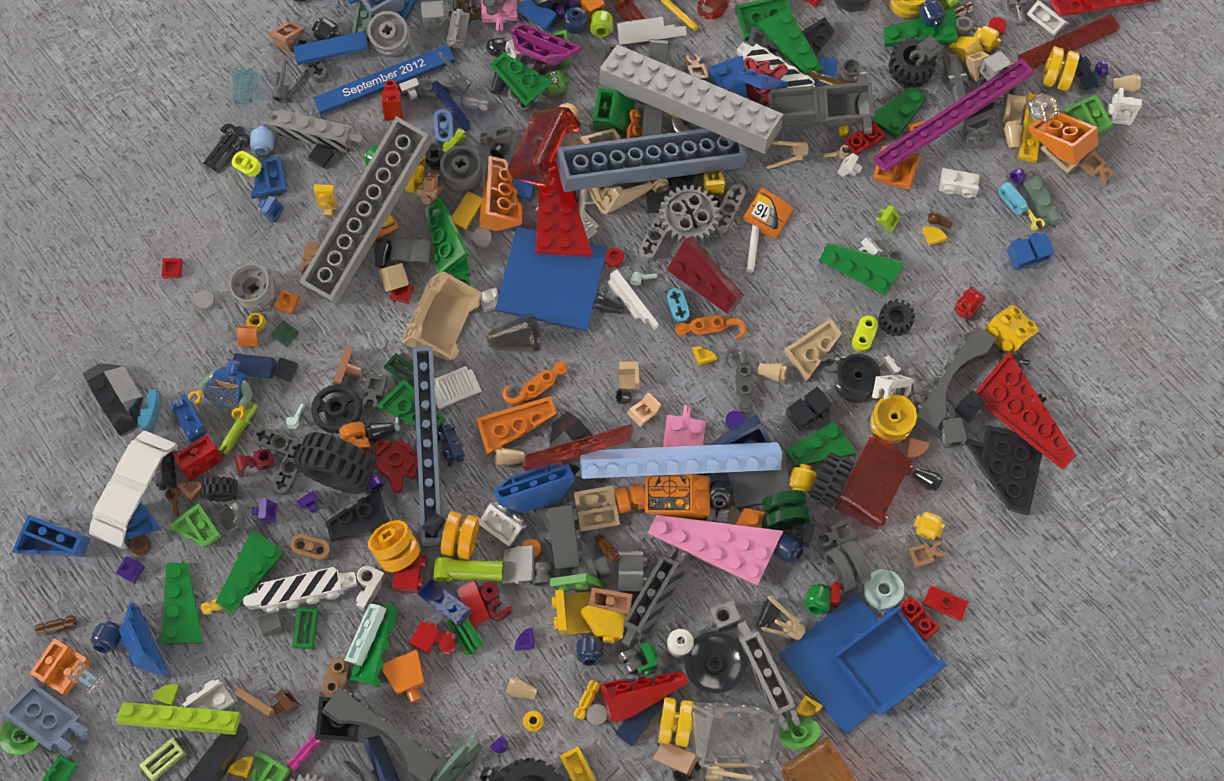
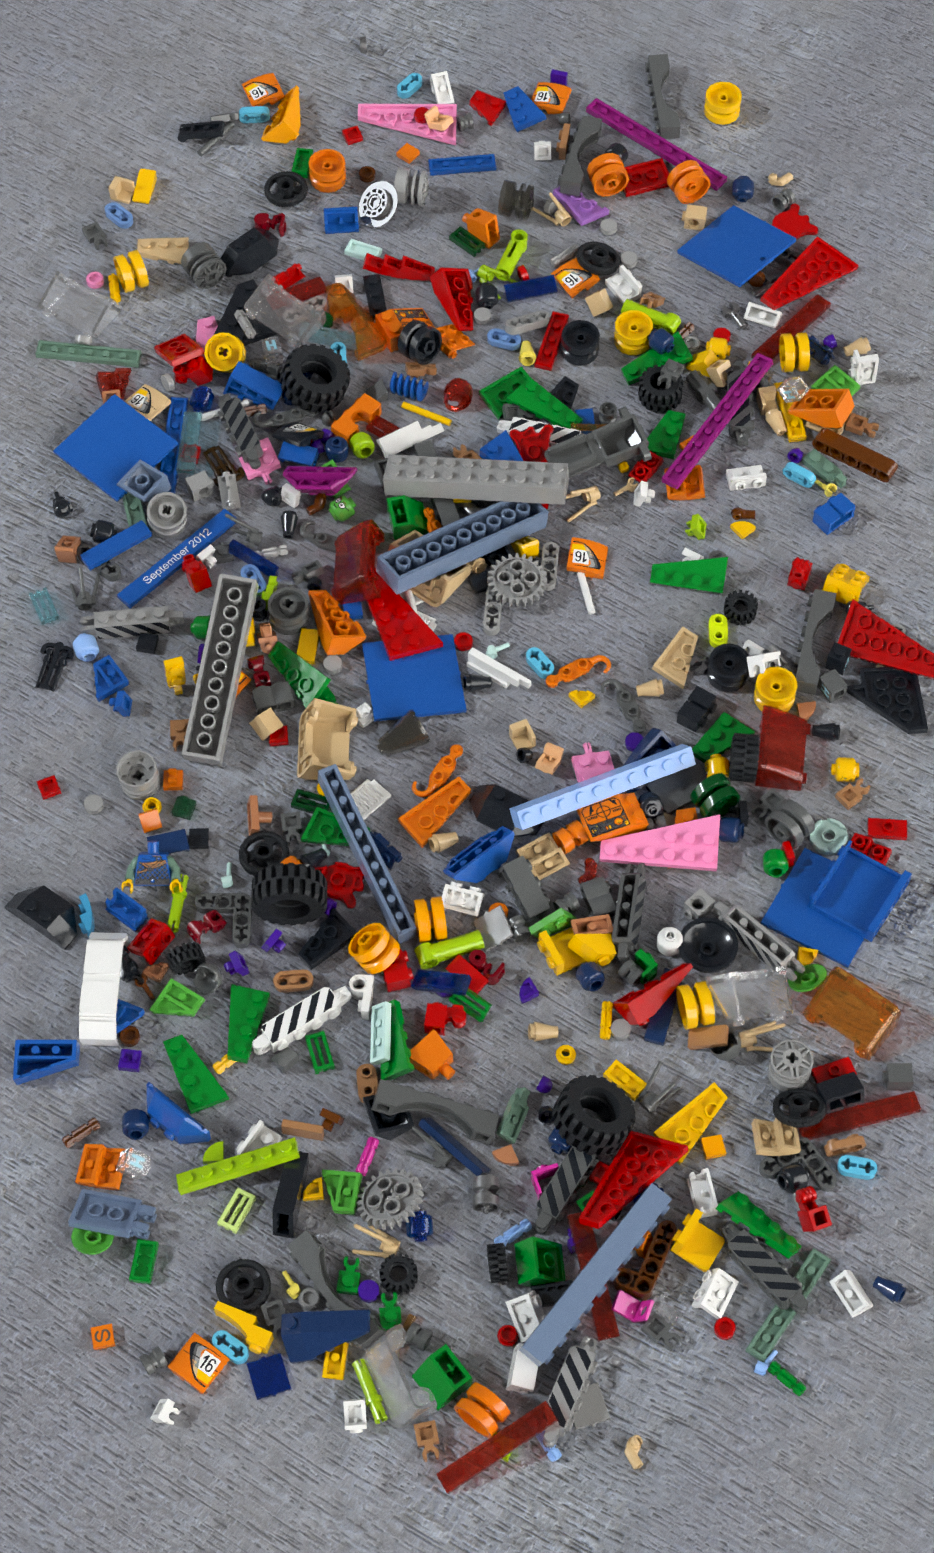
camera: 20 degrees left, 10 degrees down
neon yellow plate [232,151,262,177] -> none
black cone [373,239,392,268] -> none
black slope [422,513,445,537] -> none
green wing [490,53,554,107] -> none
clear red tile [522,424,634,472] -> none
reddish brown axle [594,533,620,563] -> none
dark red wedge [667,236,744,314] -> none
blue wing [737,69,788,89] -> none
black cone [756,598,781,628] -> none
tan plant [761,596,805,640] -> none
light grey brick [979,51,1012,81] -> none
none -> dark red leg [247,654,271,688]
none -> clear red arm [577,858,597,884]
none -> reddish brown beam [812,428,898,482]

